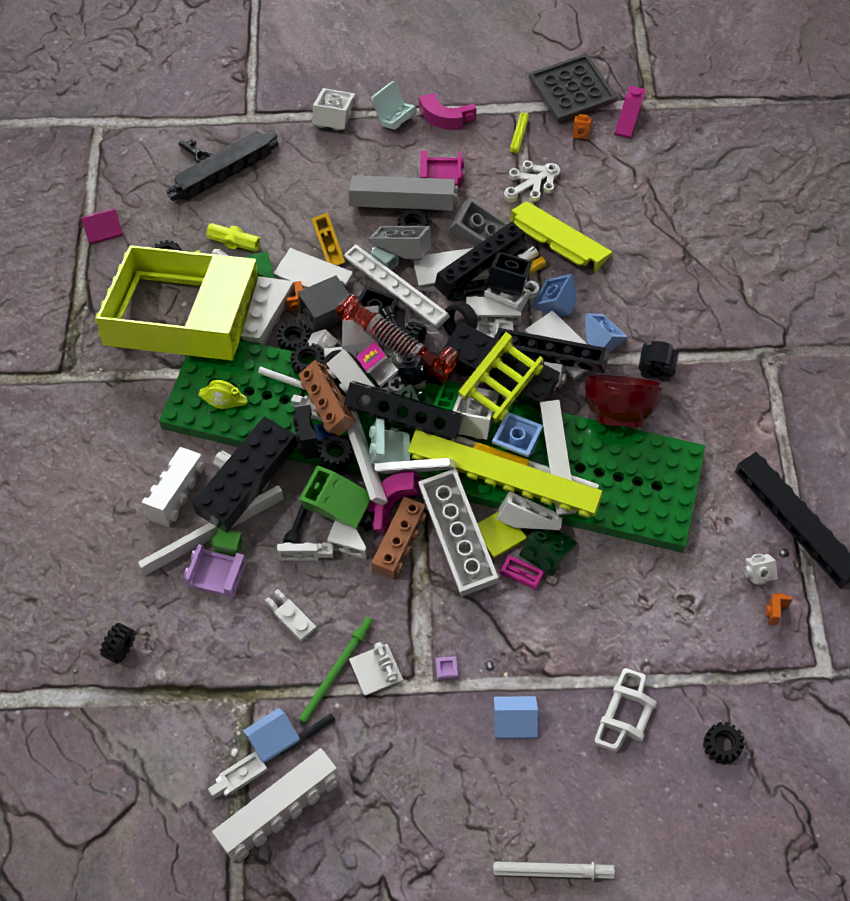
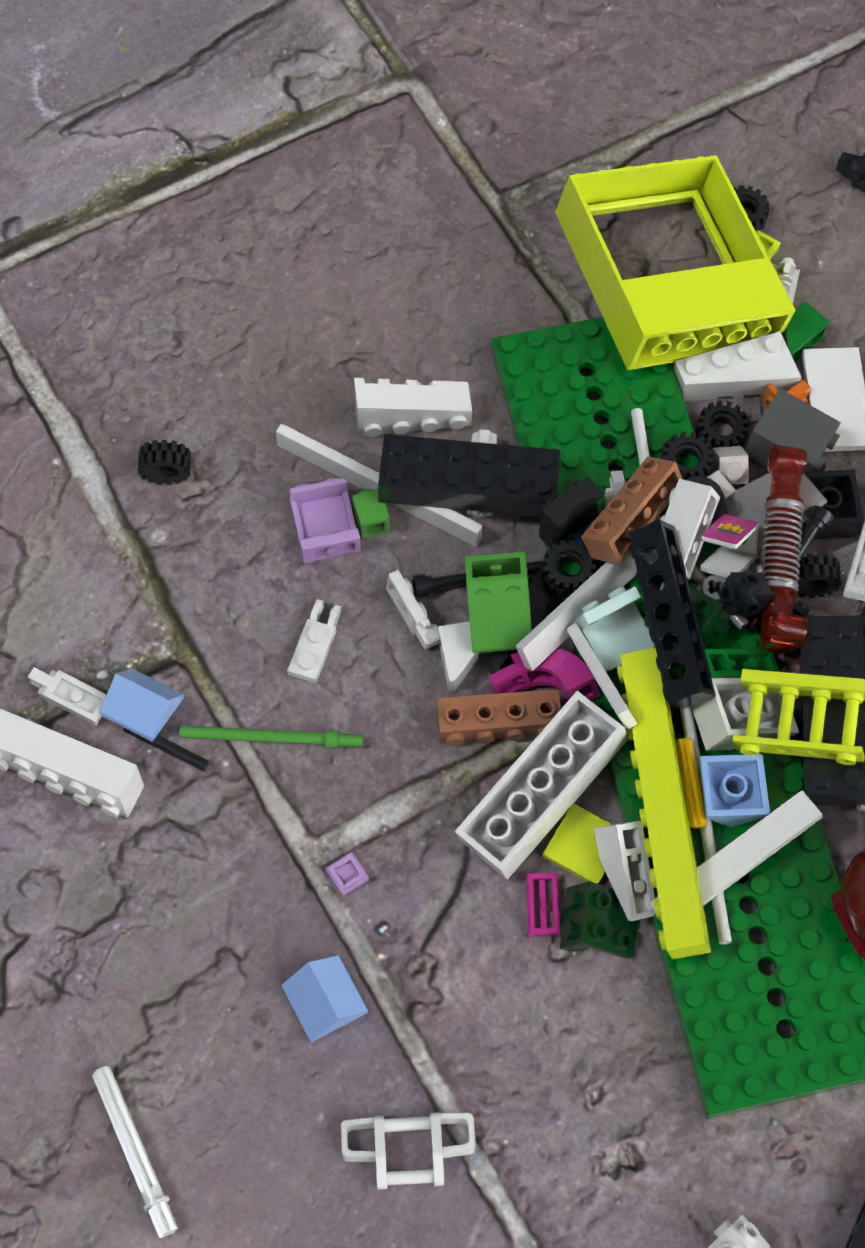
camera: 60 degrees right, 5 degrees up
dark pink slope [81,208,124,245] -> none
neon yellow hat [199,380,248,409] -> none
neon yellow piece [206,223,261,252] -> none
white hinge [349,642,403,696] -> none

